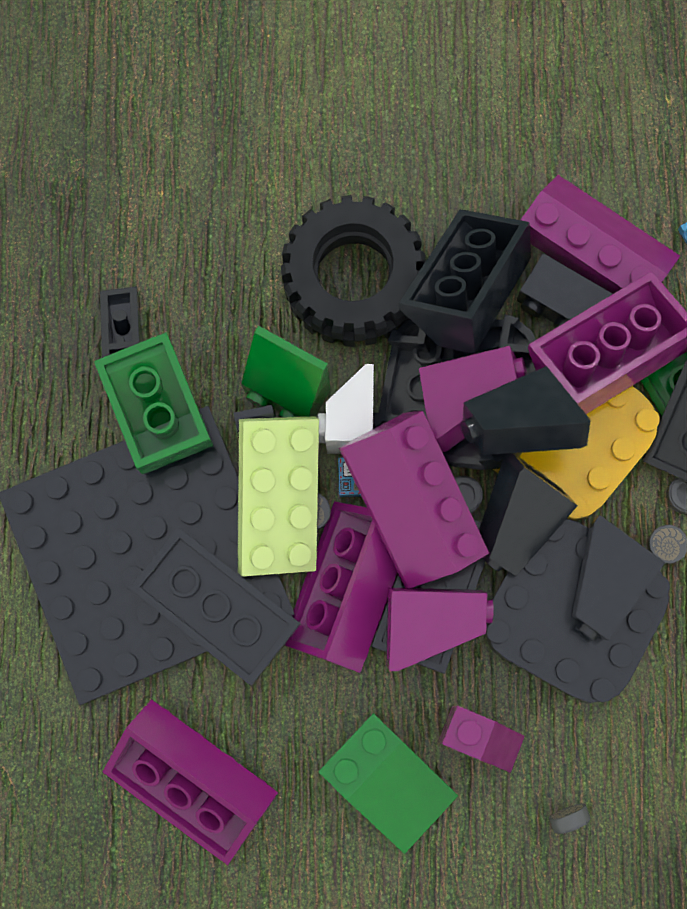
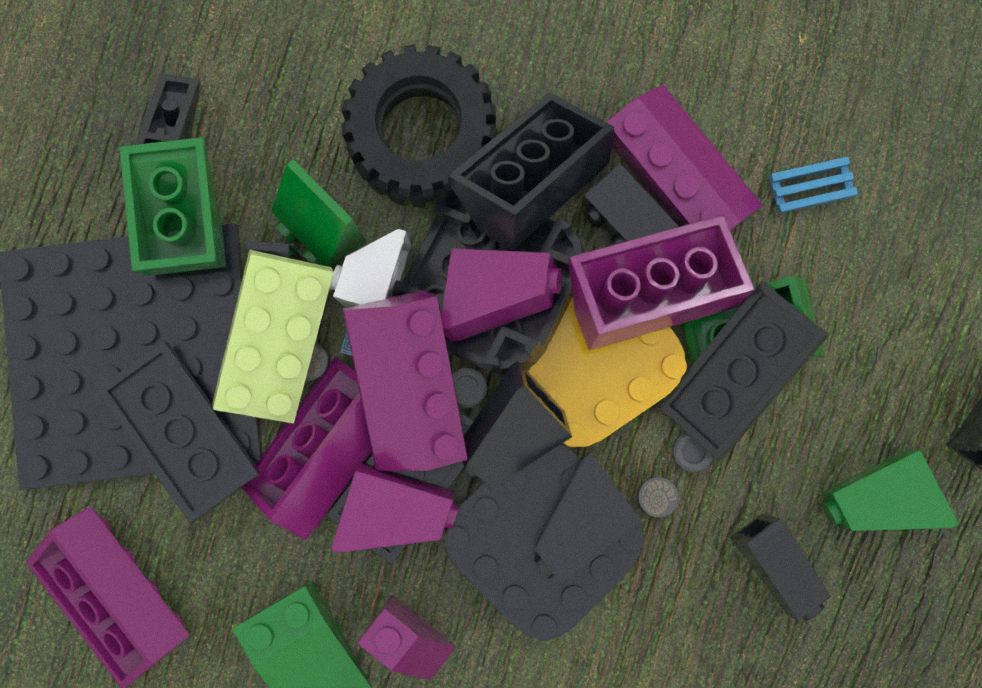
camera: 10 degrees right, 5 degrees up
black slope [460,366,591,455] -> none

